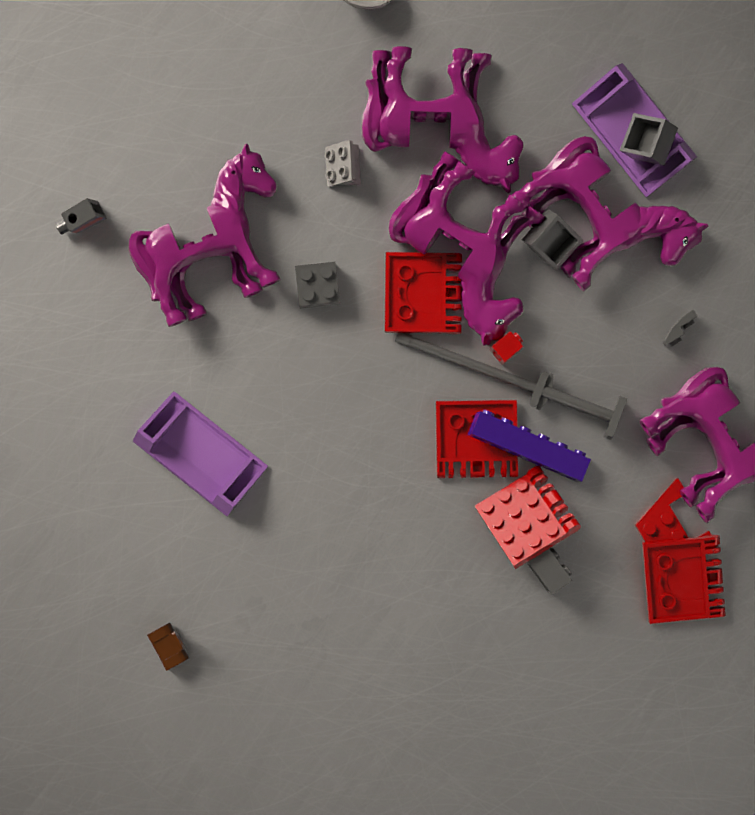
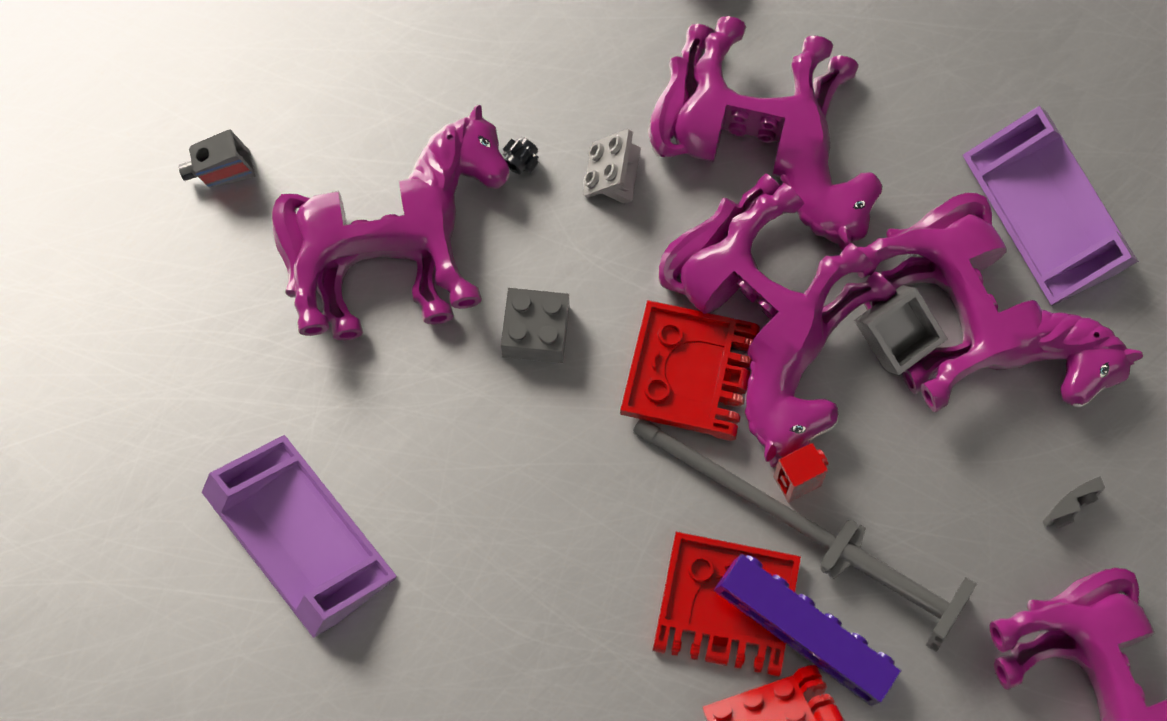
camera: 15 degrees right, 15 degrees down
dark grey piece [620,113,678,166] -> none
none -> black gear [503,137,539,174]

